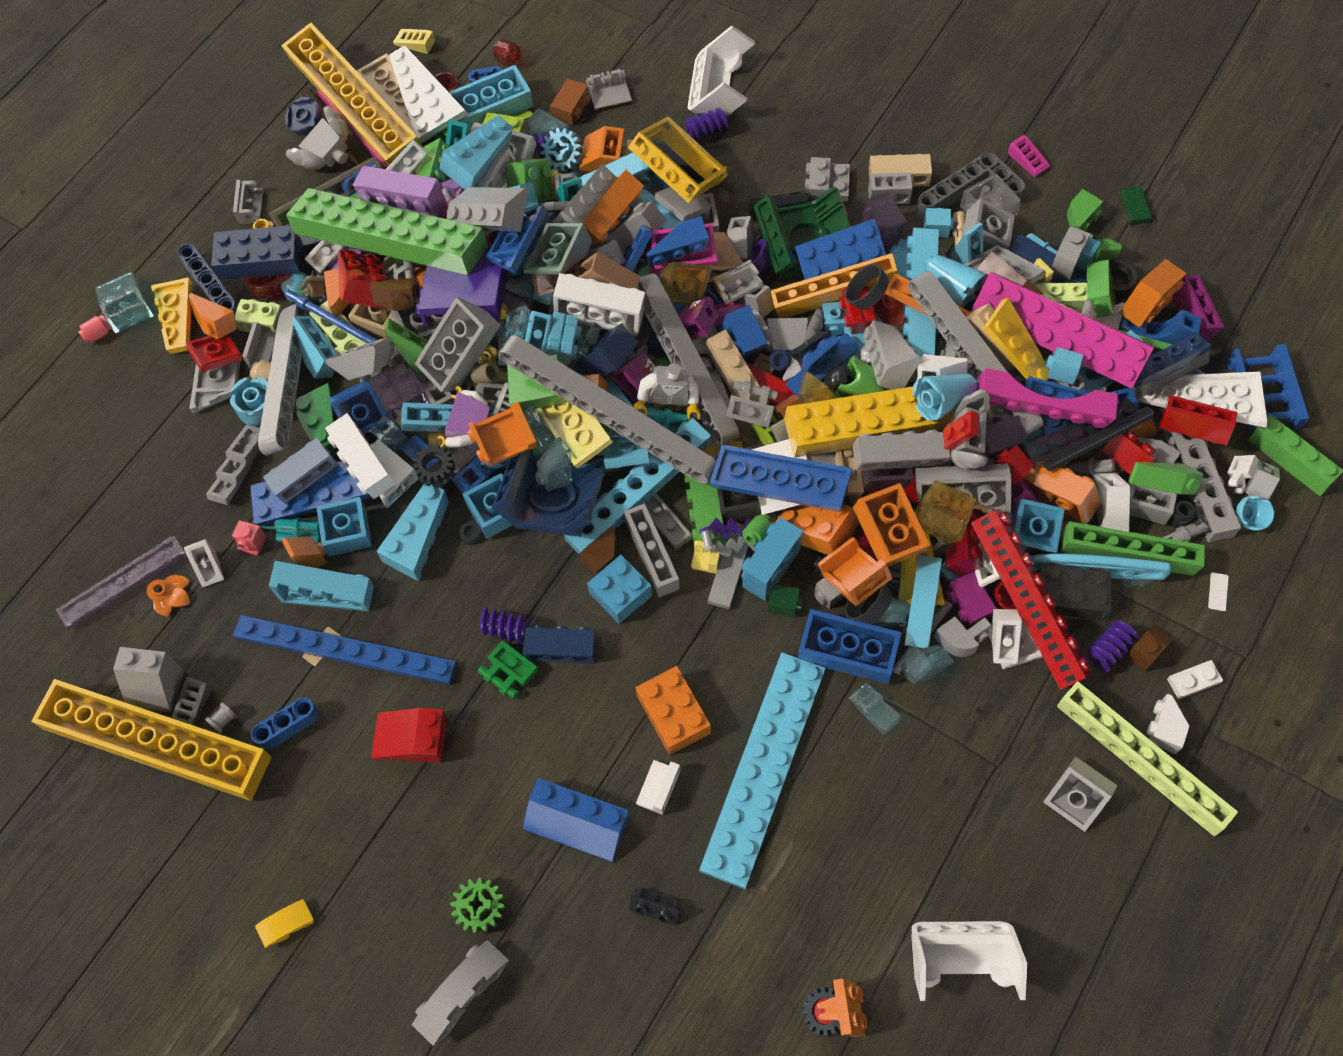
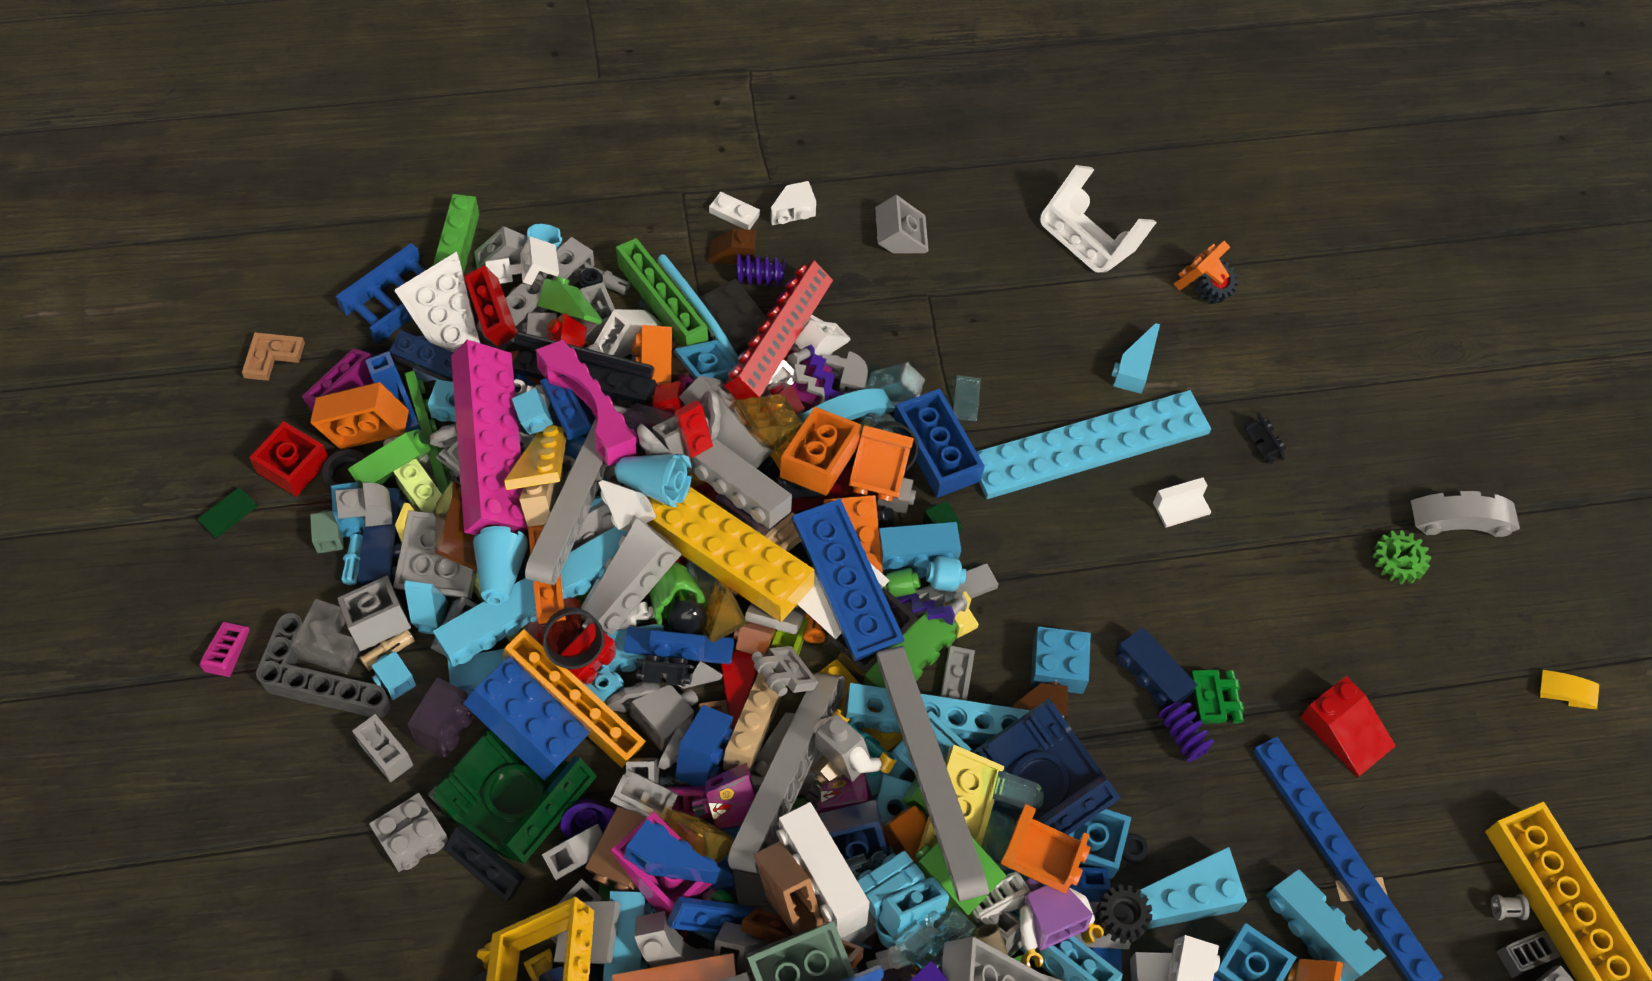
camera: 140 degrees left, 5 degrees down
blue beam [251,698,319,750] -> none
blue slope [522,778,630,863] -> none
light grey brick [624,503,680,598] -> none
orange brick [635,666,711,756] -> none
dark blue plate [769,349,791,371] -> none
tan brick [869,154,932,186] -> none
yellowish green brick [1057,681,1238,836] -> none
bright green slope [1067,189,1103,232] -> none
bright green slope [1093,239,1122,262] -> none
white sticker [1208,572,1228,611] -> none
none -> medium nougat plate [242,332,305,381]
none -> red brick [249,421,328,497]
none -> white panel [520,236,559,285]
none -> piece [786,344,846,405]
none -> medium azure head [926,556,966,592]
none -> medium azure slope [1111,323,1160,394]

